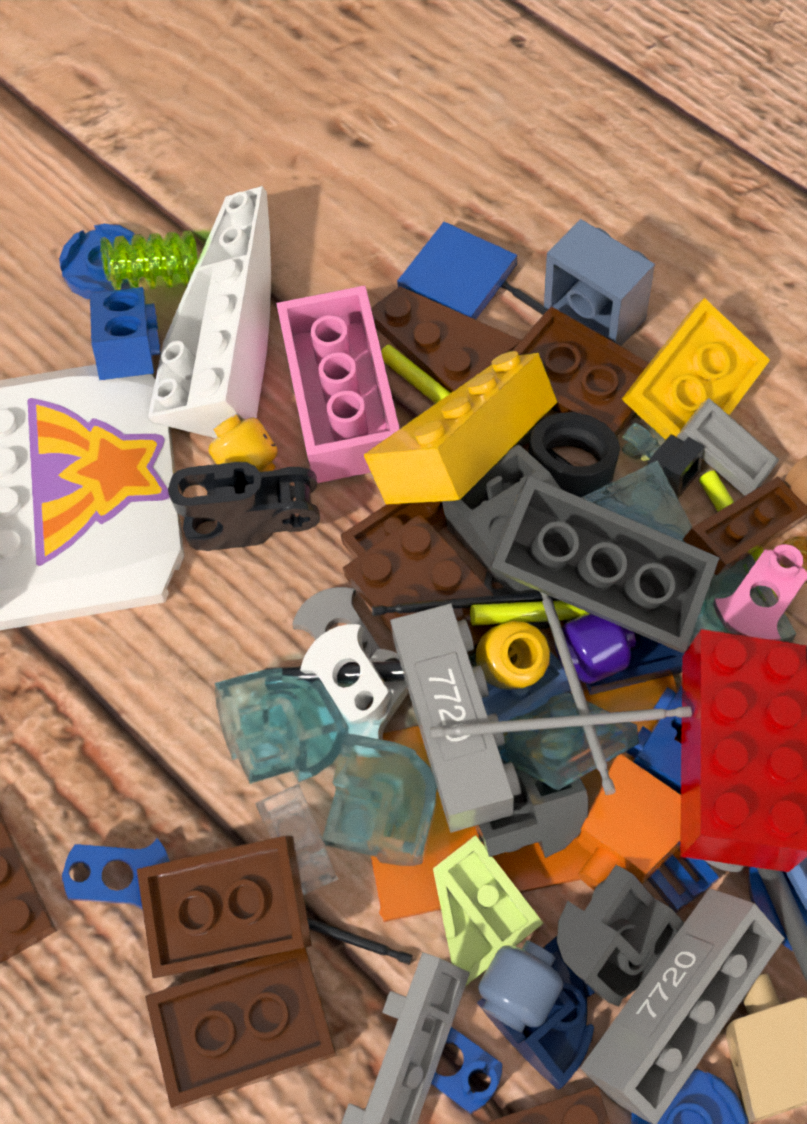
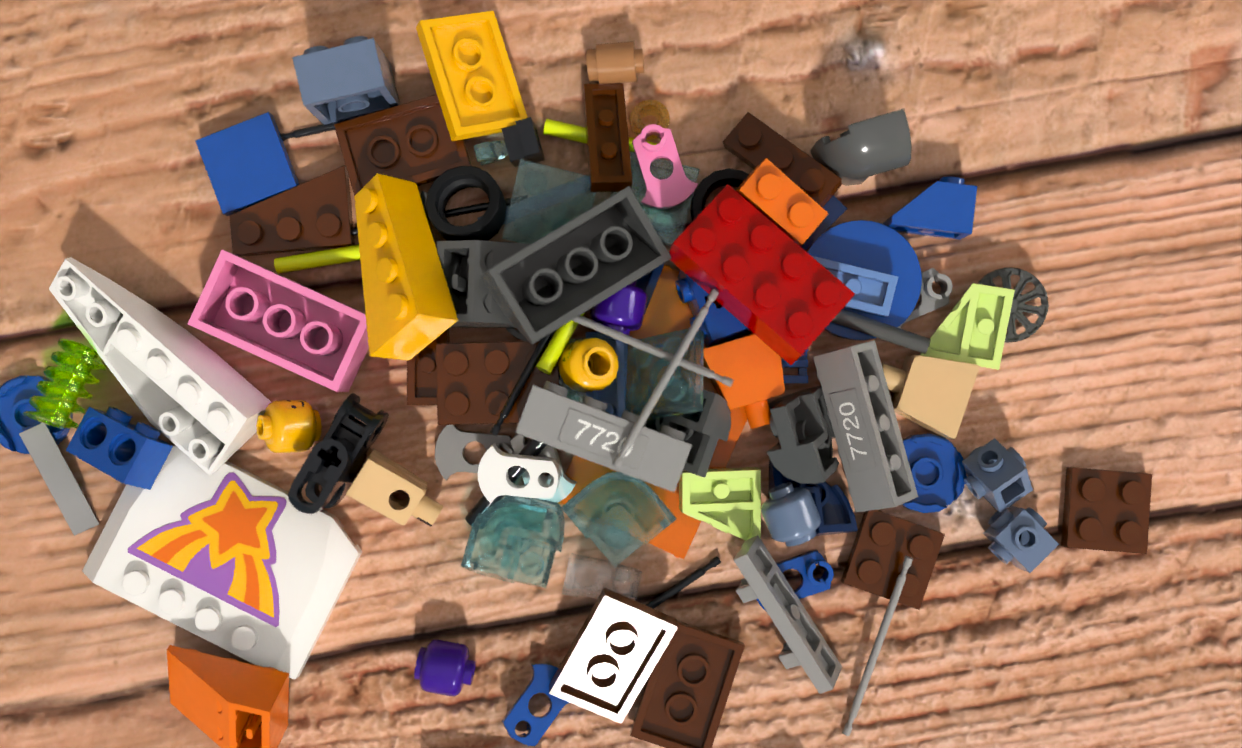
camera: 55 degrees left, 25 degrees up
light grey tile [677,398,779,495] -> none
none -> light grey sticker [19,422,99,536]
none -> tan torso [346,449,443,527]
none -> dark purple head [414,639,476,696]

